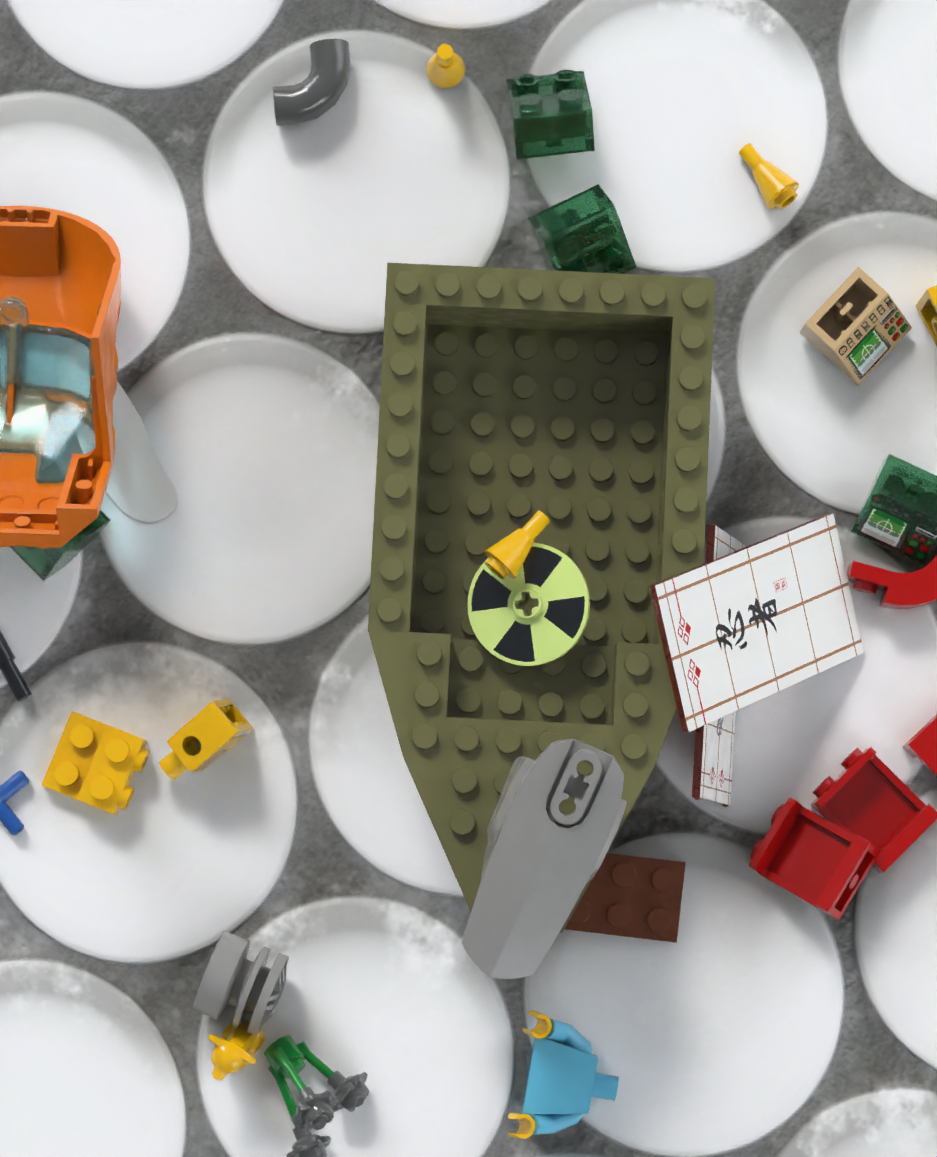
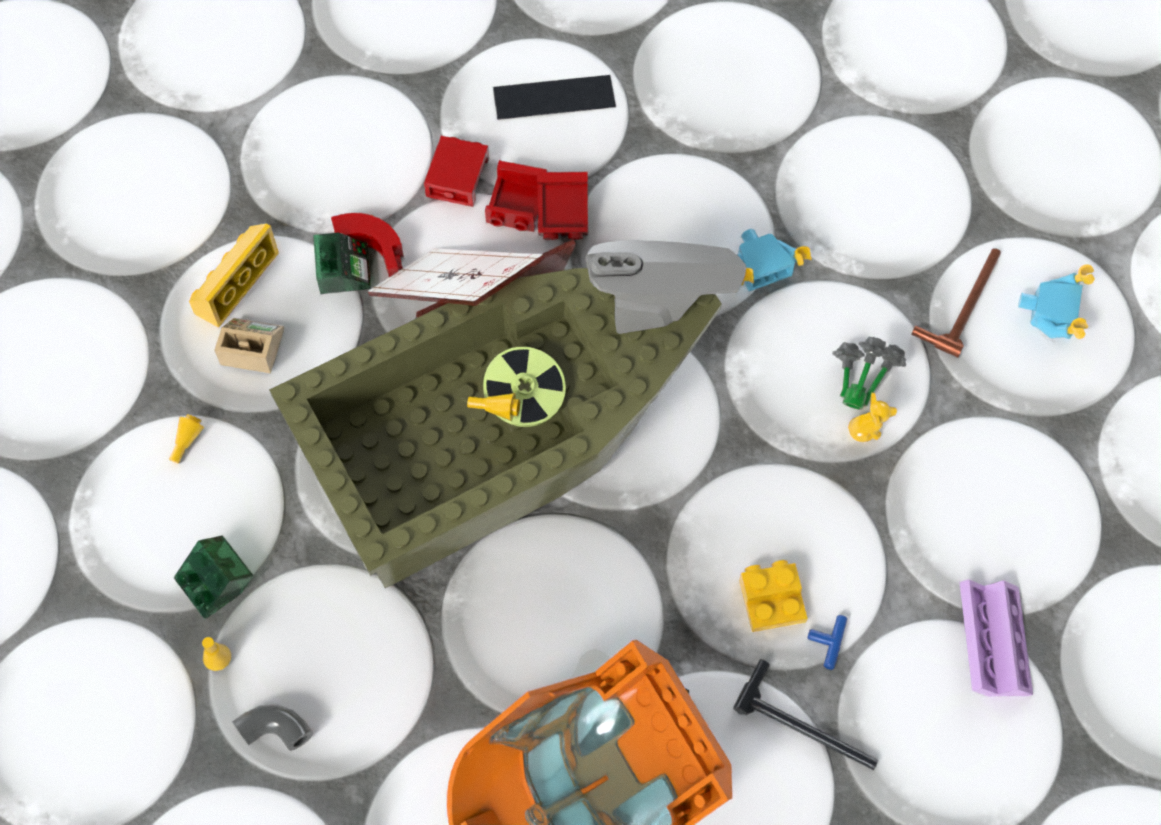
camera: 125 degrees left, 20 degrees down
yellow torso [159,698,254,780] -> none
light grey wheel [192,931,289,1036] -> none
clear green slope [528,184,637,274] -> none

